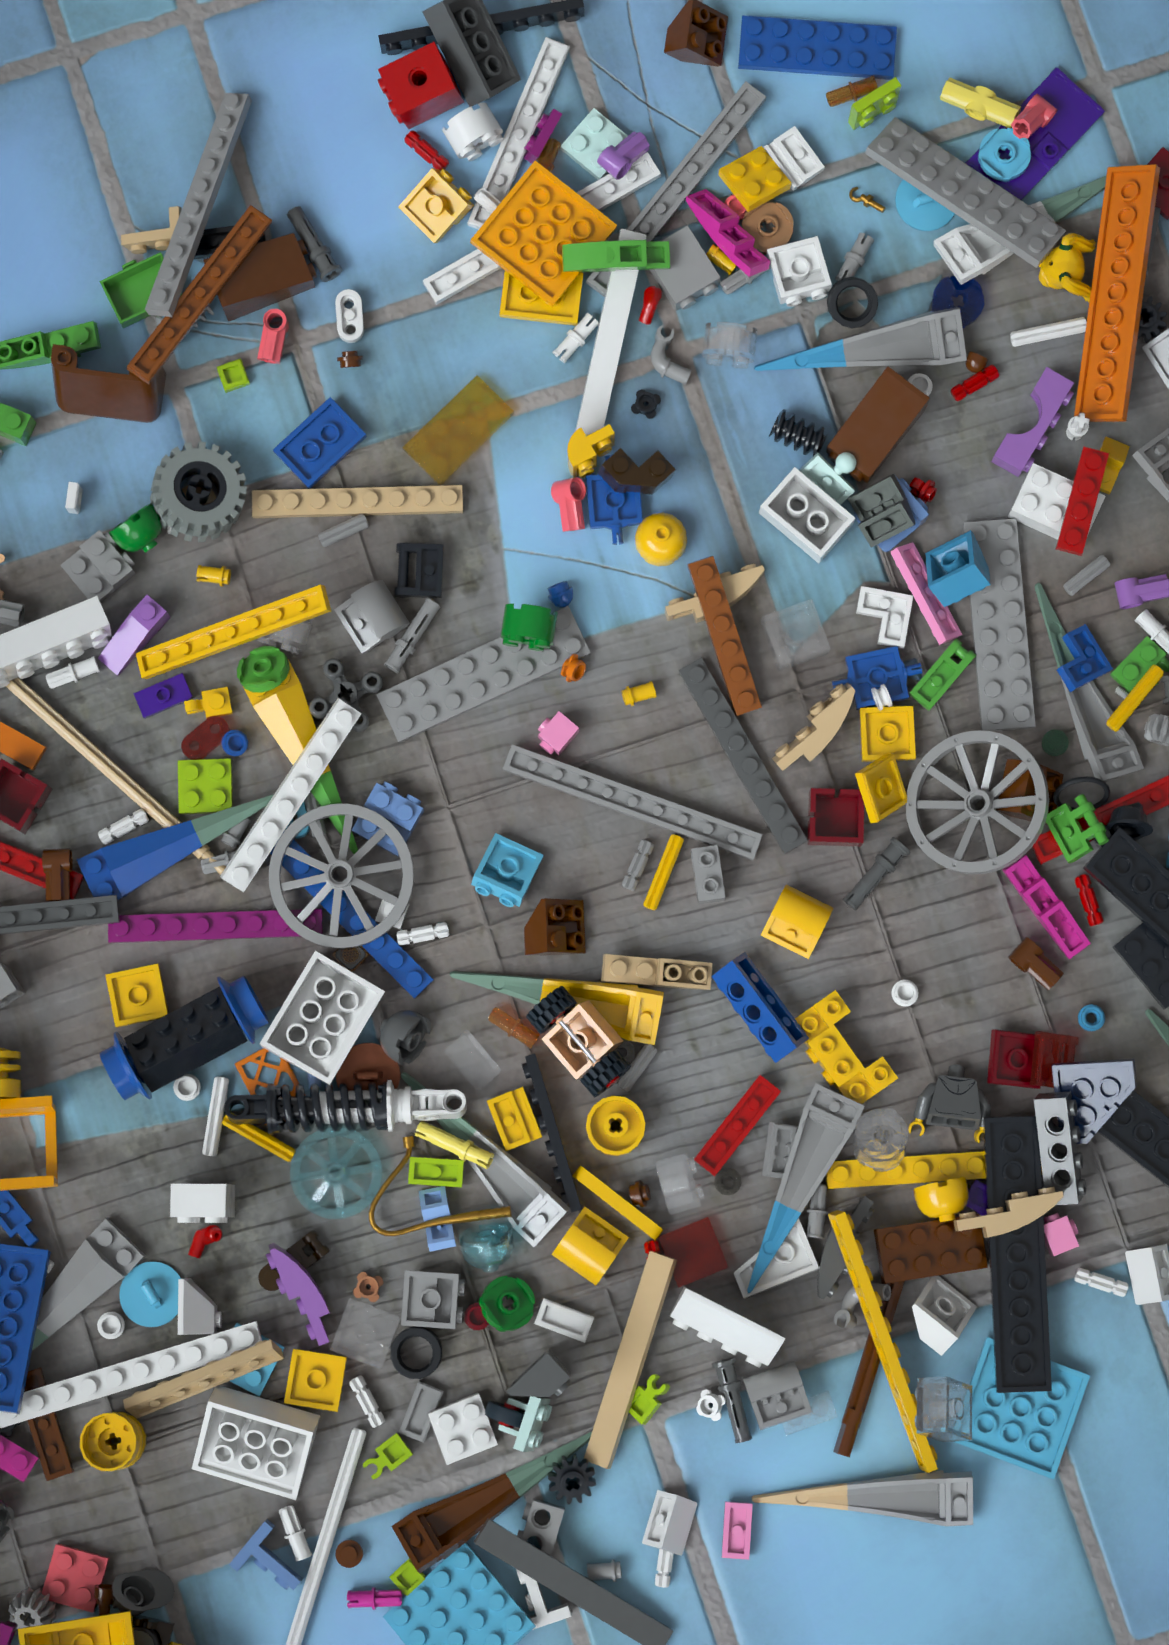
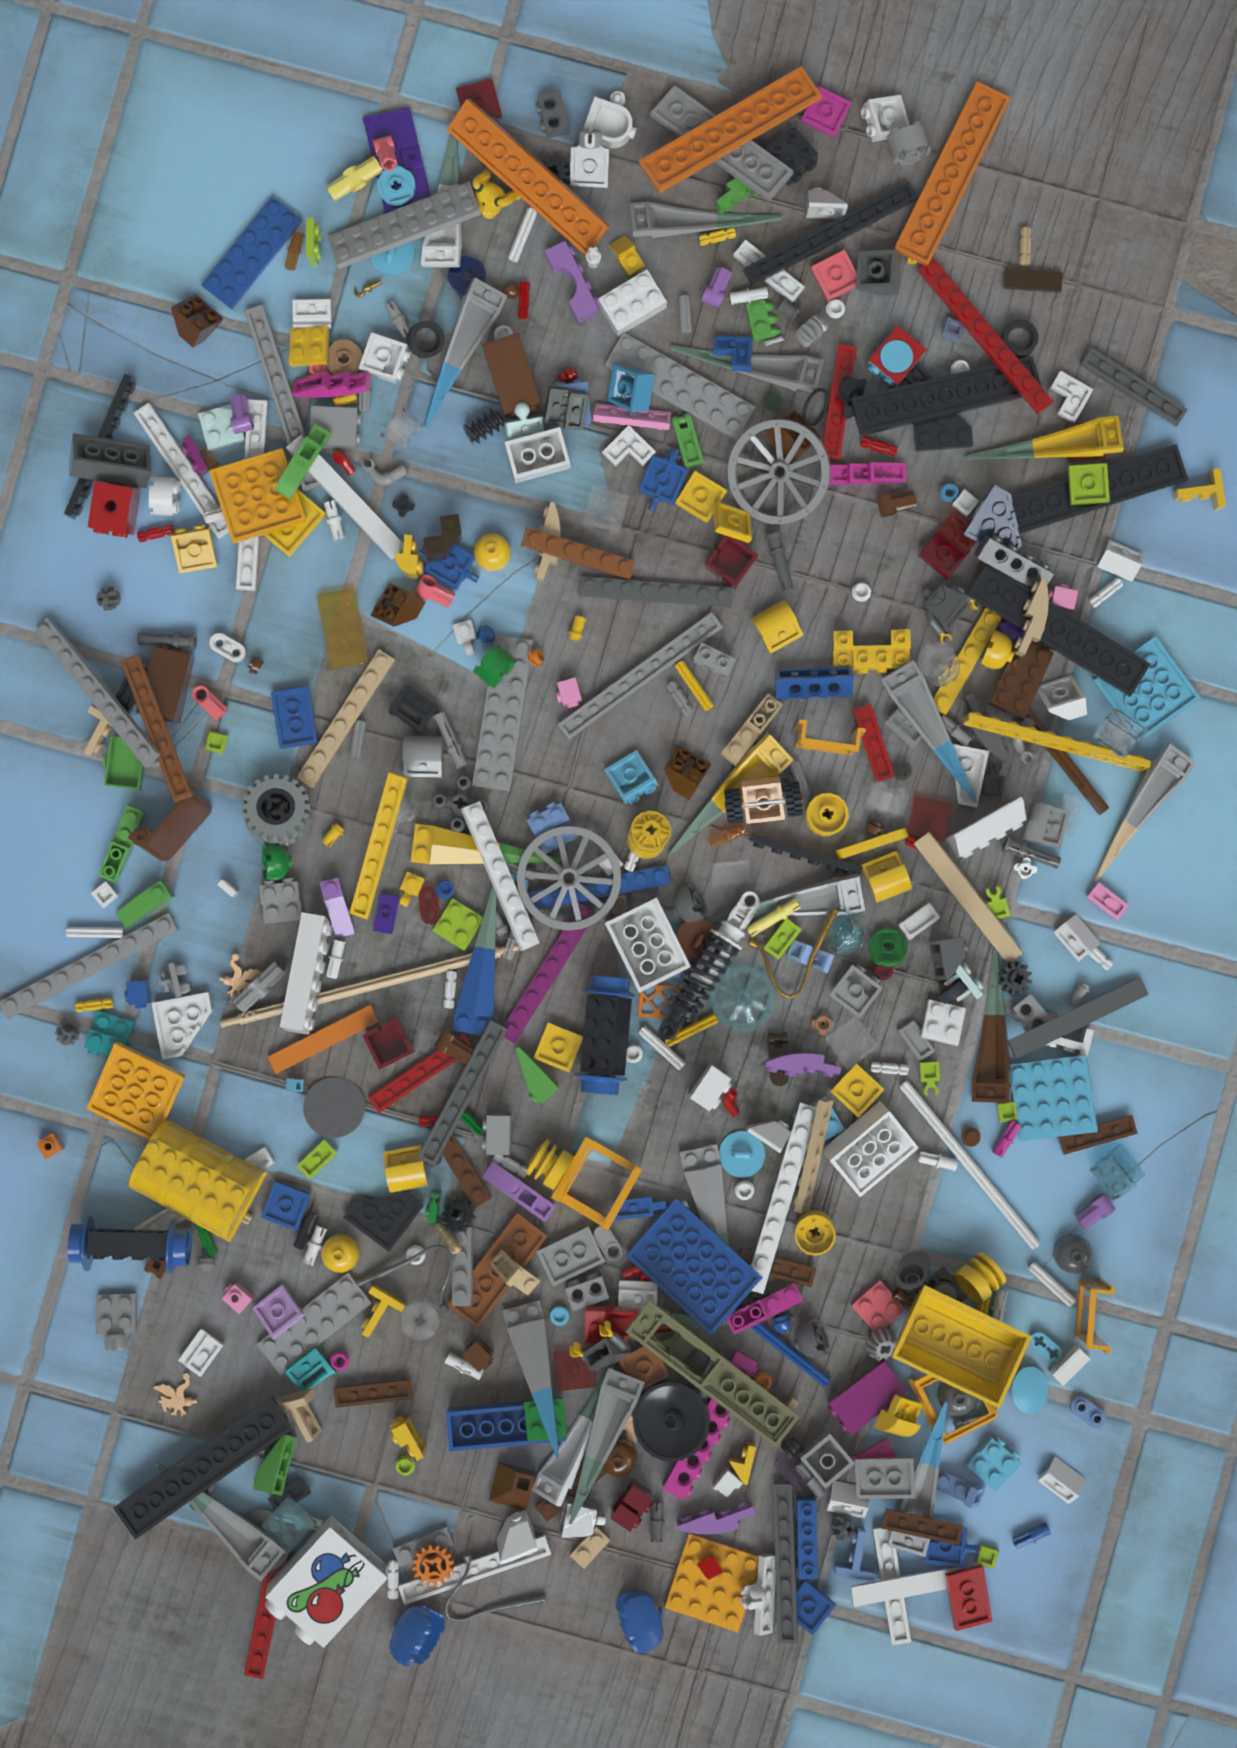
camera: 60 degrees left, 5 degrees up
medium blue bracket [229,1519,303,1590] -> none
bright green tile [237,646,290,693] -> none
black tyre [390,1327,442,1379] -> none
yellow plate [487,1087,542,1151] -> none
tan slope [772,683,855,771] -> none
white bush [871,684,892,711] -> none
bright green plate [1046,794,1109,863] -> none
red plate [1055,446,1109,556] -> none
yellow axle [1106,665,1164,732] -> none
none -> dark grey gear [96,586,121,611]
none -> reddish brown slope [371,583,426,627]
none -> white plate [453,620,476,656]
none -> bright green slope [516,1046,559,1104]
none -> yellow wheel [627,811,671,859]
none -> light orange piece [794,720,866,755]
none -> white plate [952,489,979,517]
none -> black plate [982,761,1004,796]

